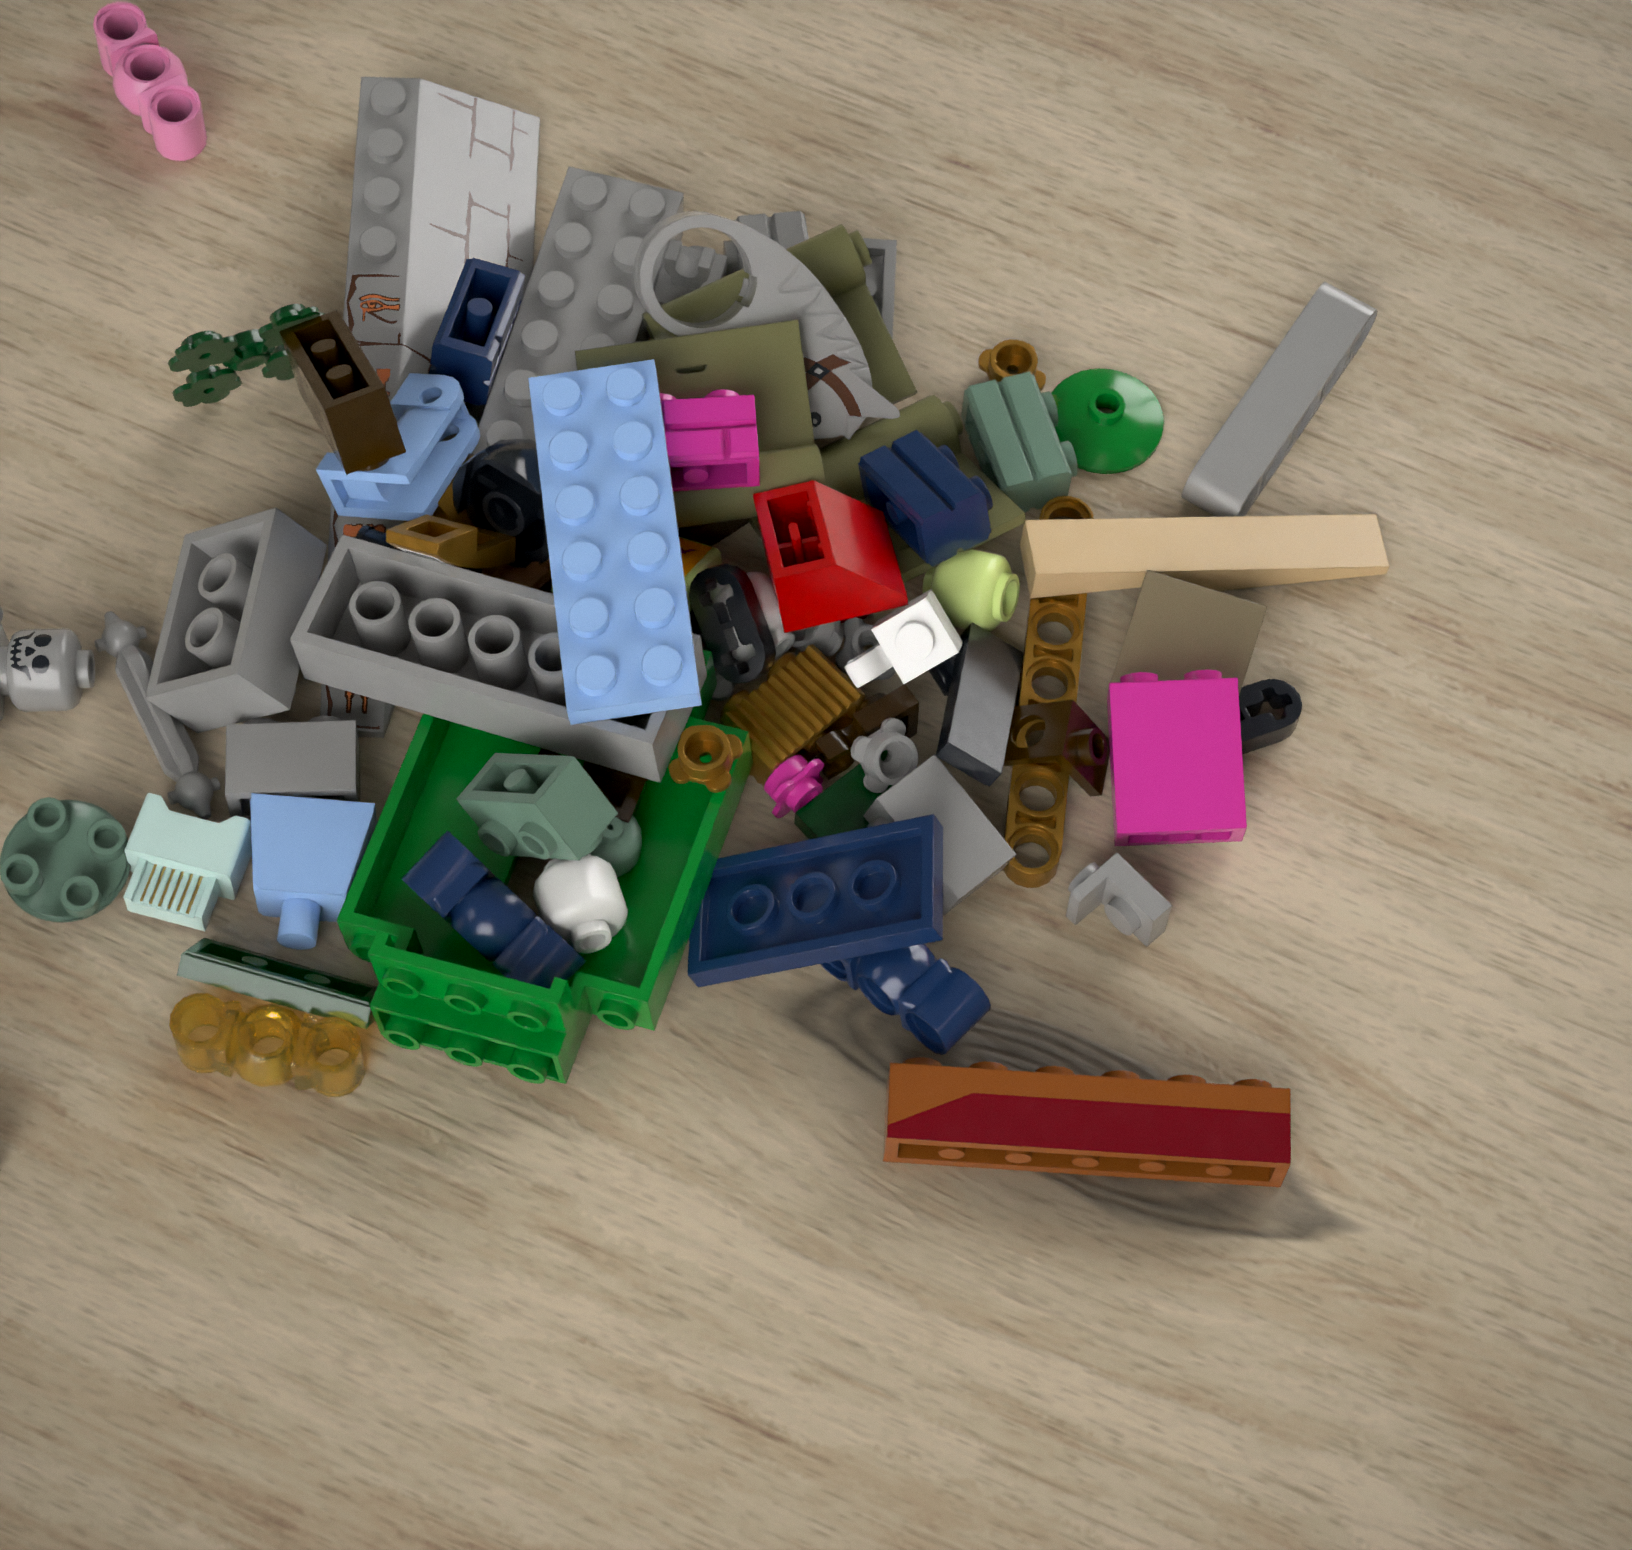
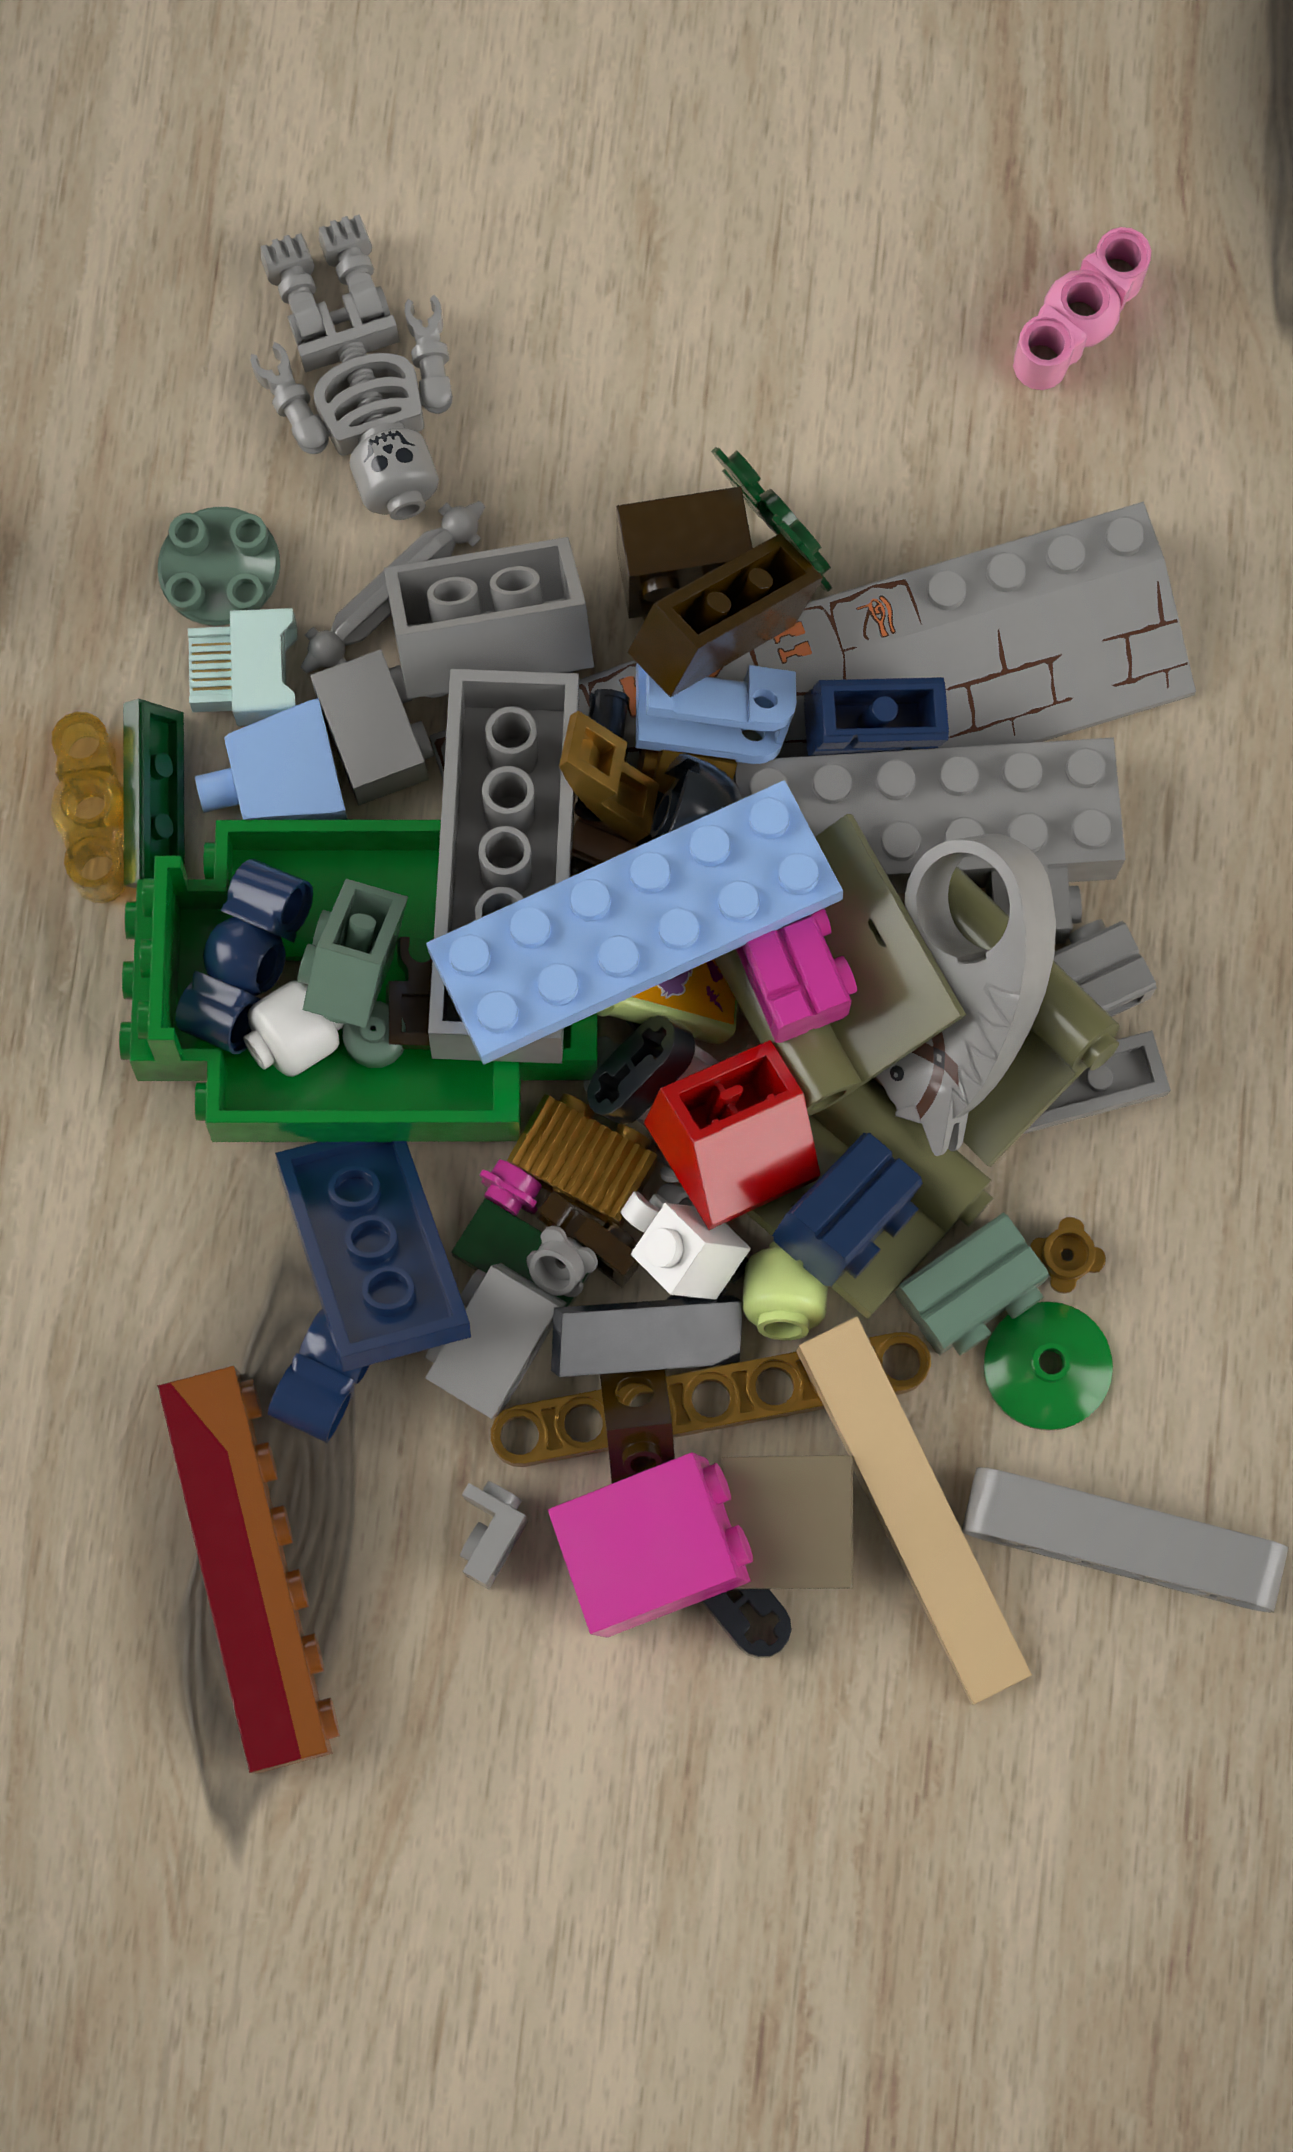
camera: 75 degrees right, 15 degrees up
pearl gold plate [669,725,743,793] -> none
none -> dark brown brick [616,486,753,621]

